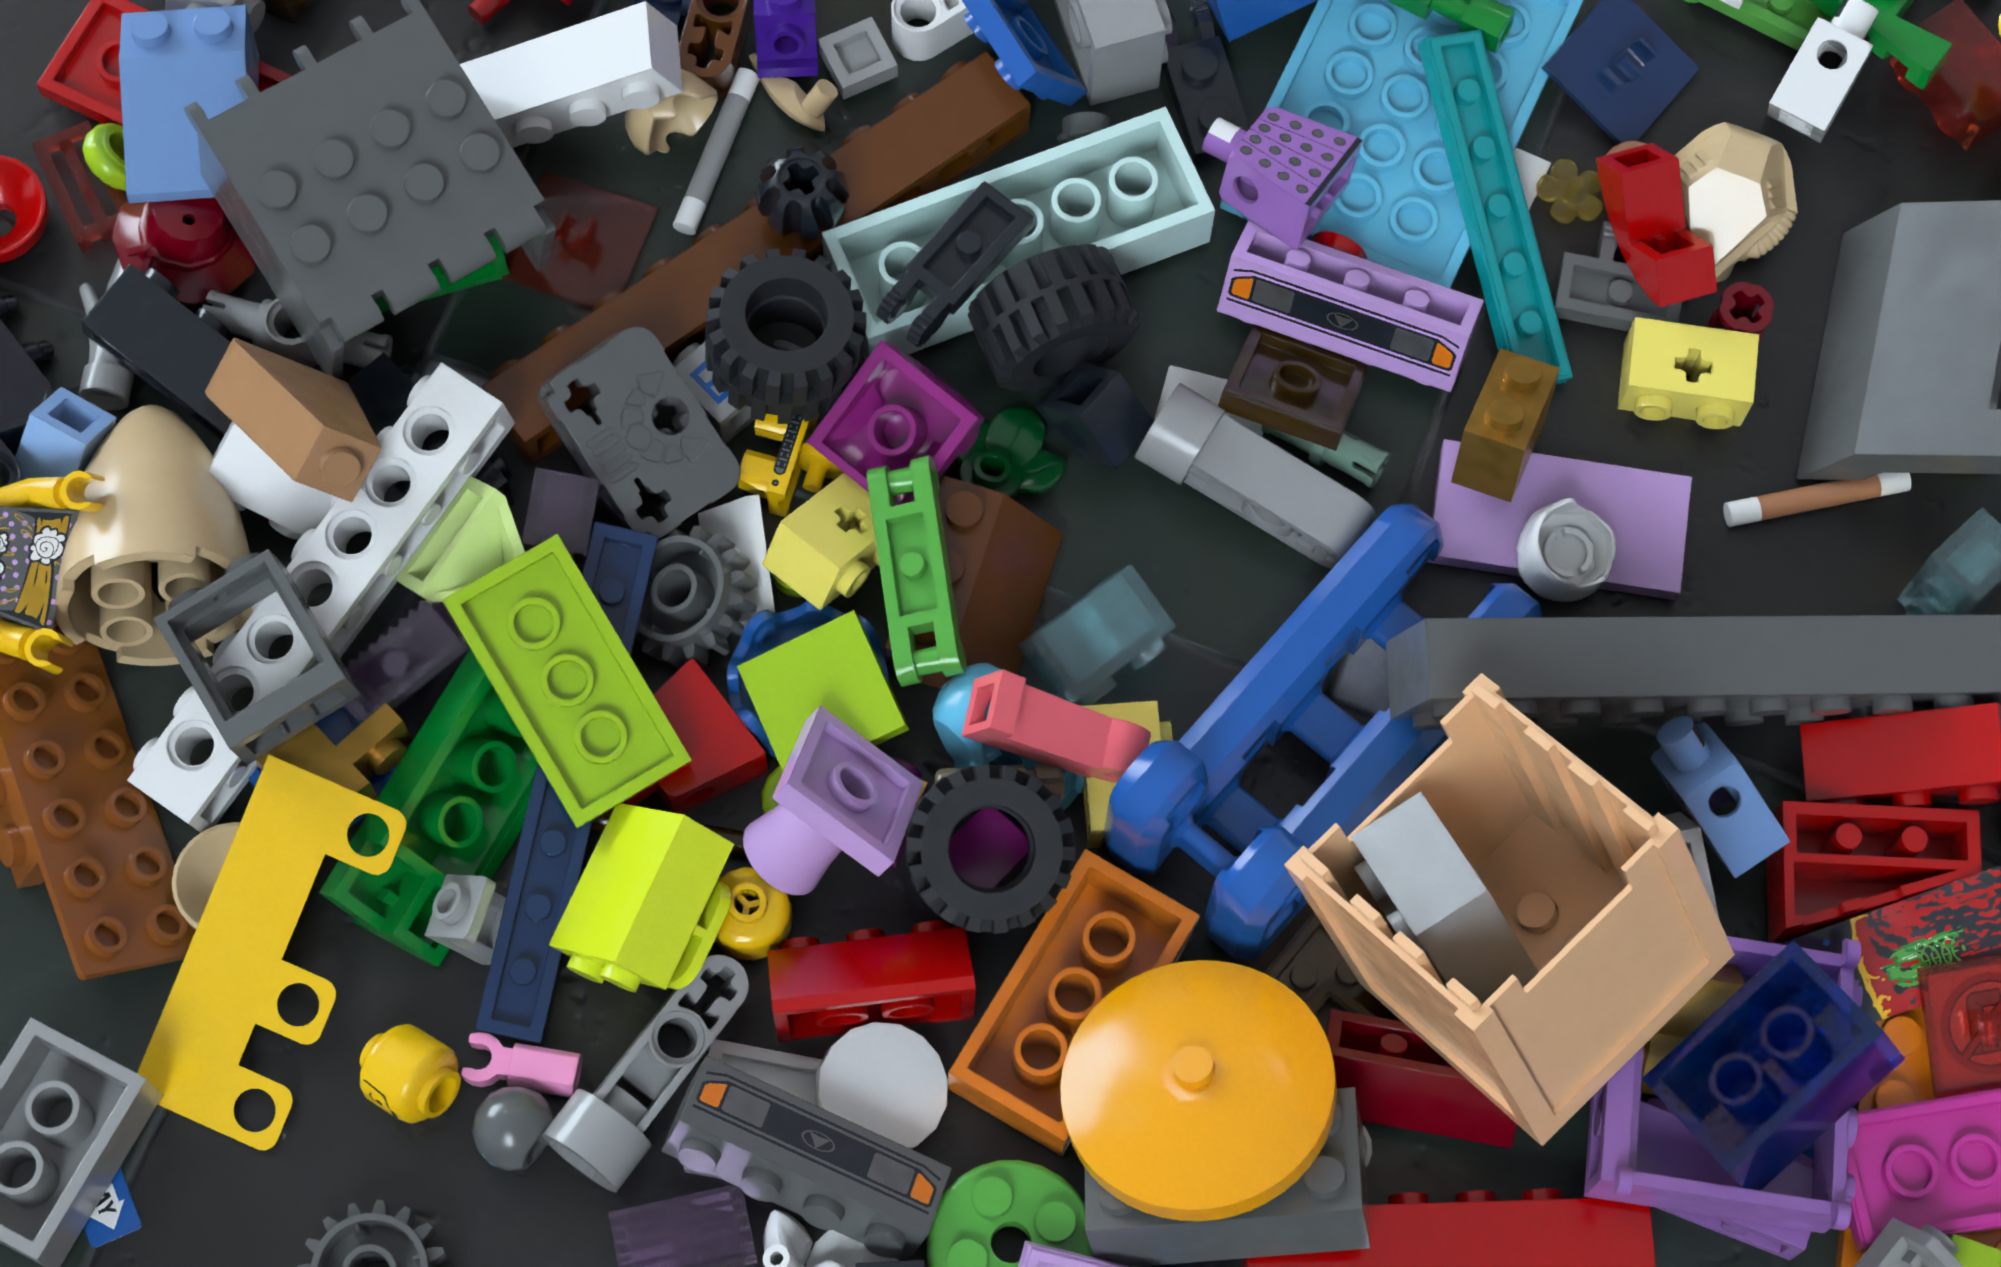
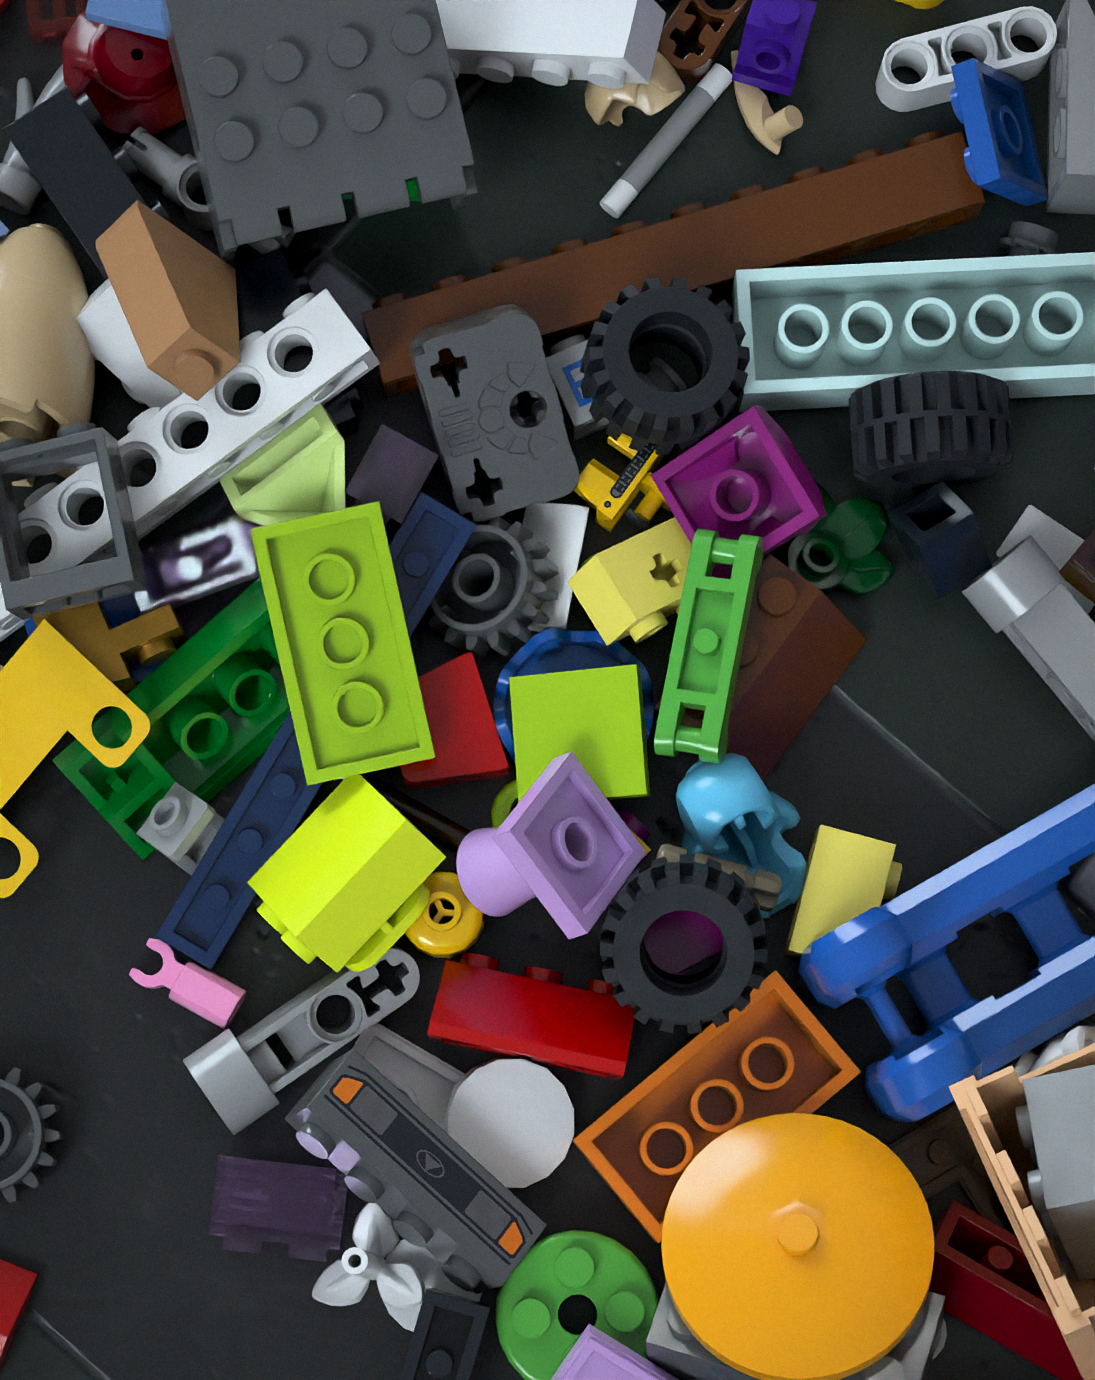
camera: 20 degrees right, 10 degrees up
yellow head [360,1024,461,1124] -> none
dark grey piece [471,1086,555,1171] -> none
clear red piece [502,171,659,309] -> none
black piece [755,146,850,241] -> none
light grey plate [817,16,898,100] -> none
black hinge [876,181,1034,347] -> none
coral leg [962,669,1151,783] -> none
clear light blue brick [1017,564,1176,706] -> none

